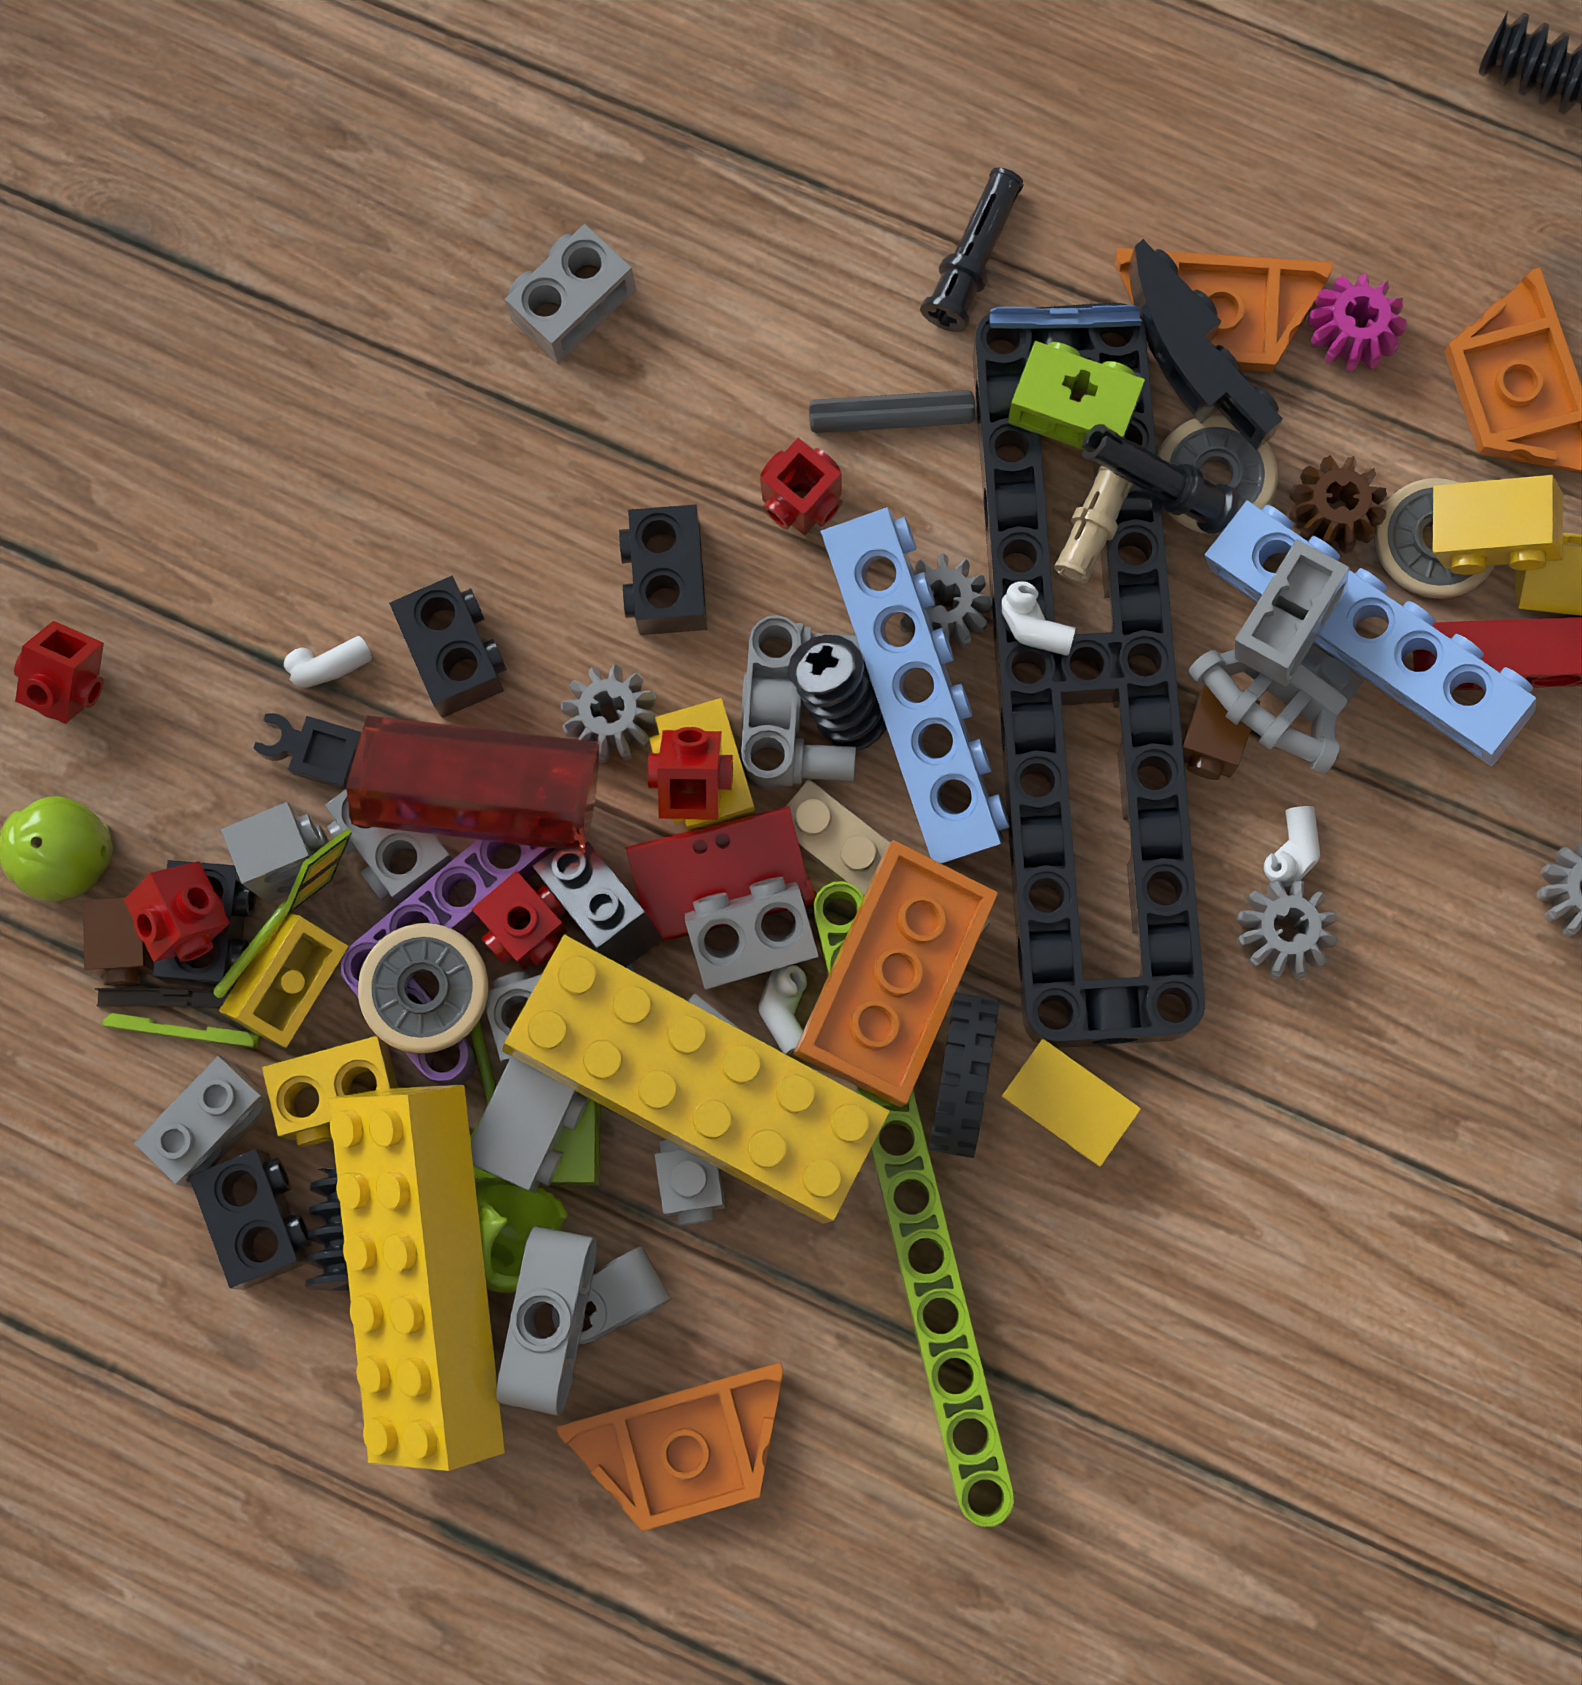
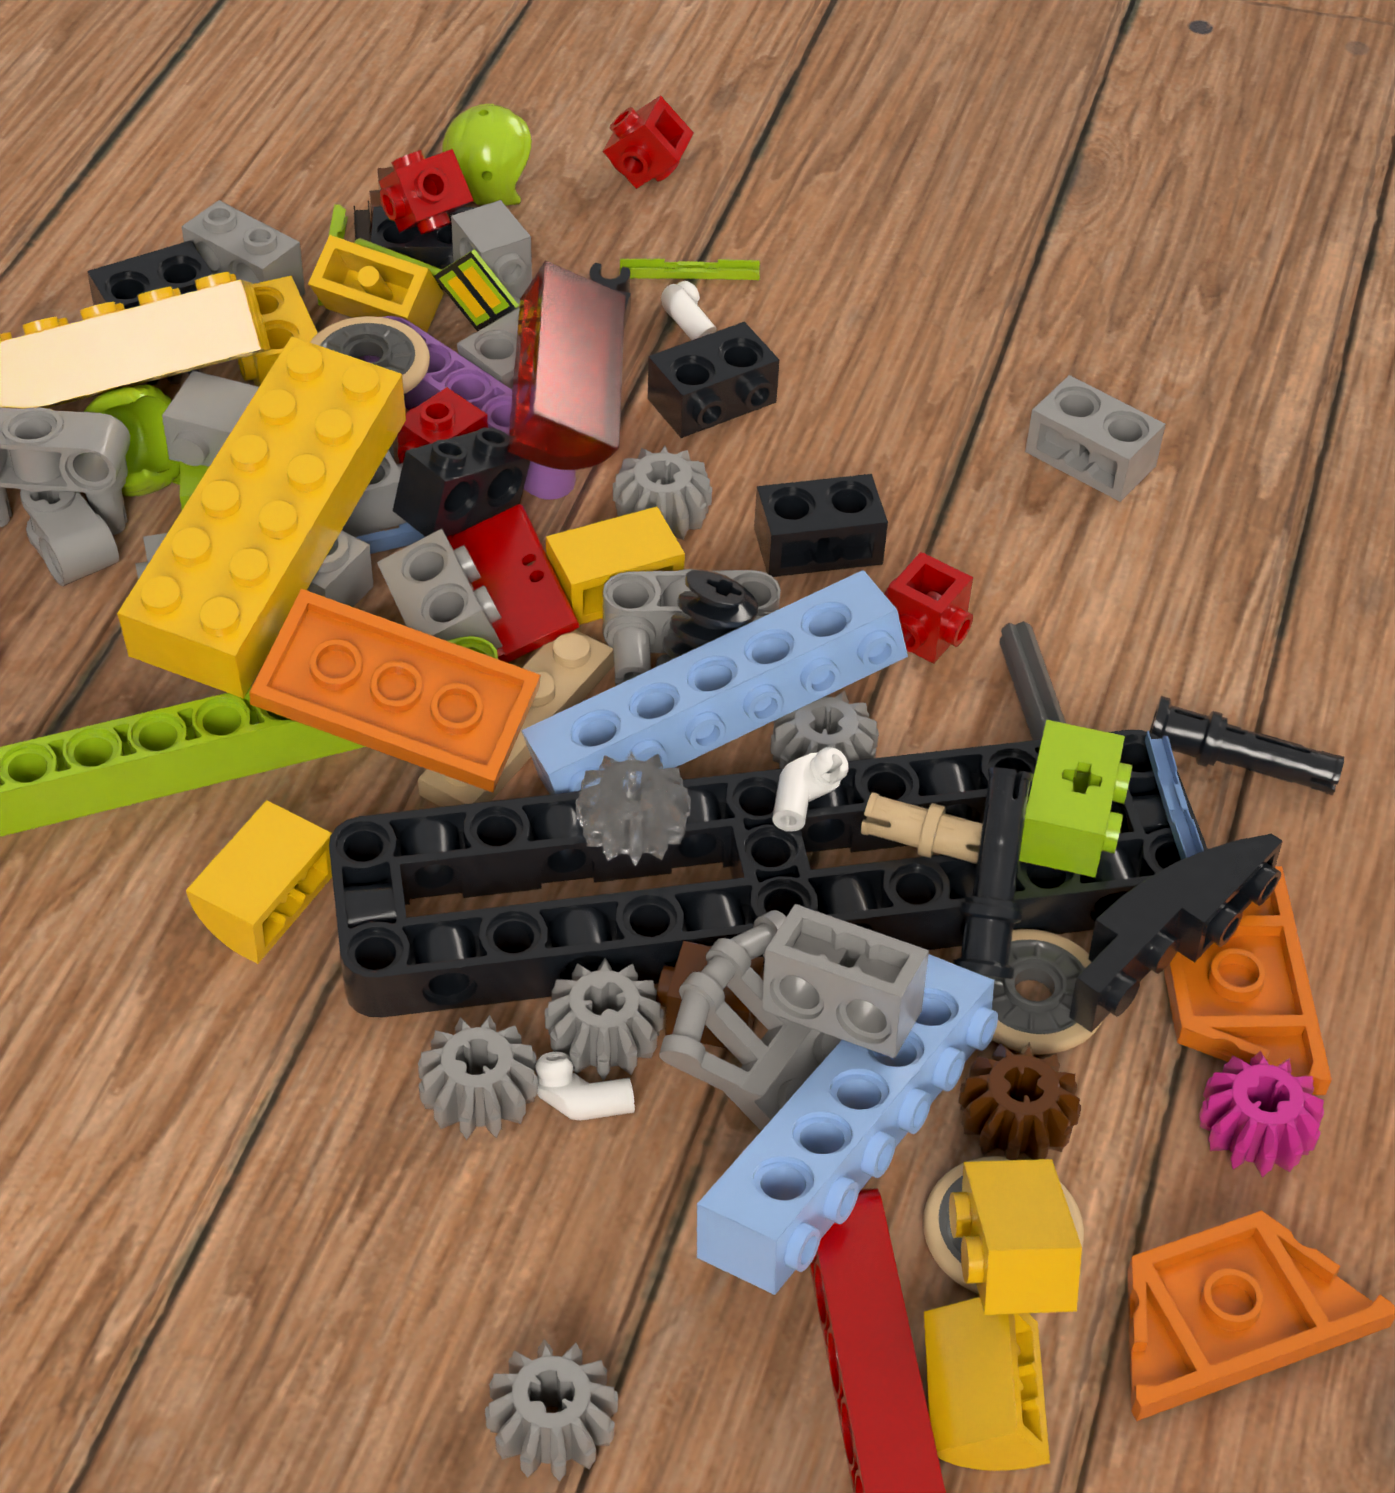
camera: 75 degrees right, 30 degrees down
red brick [648,727,733,820] -> none
black tyre [929,992,1000,1158] -> none
none -> light grey gear [545,958,664,1081]
none -> clear gear [576,750,691,866]
none -> lime piece [620,259,760,280]

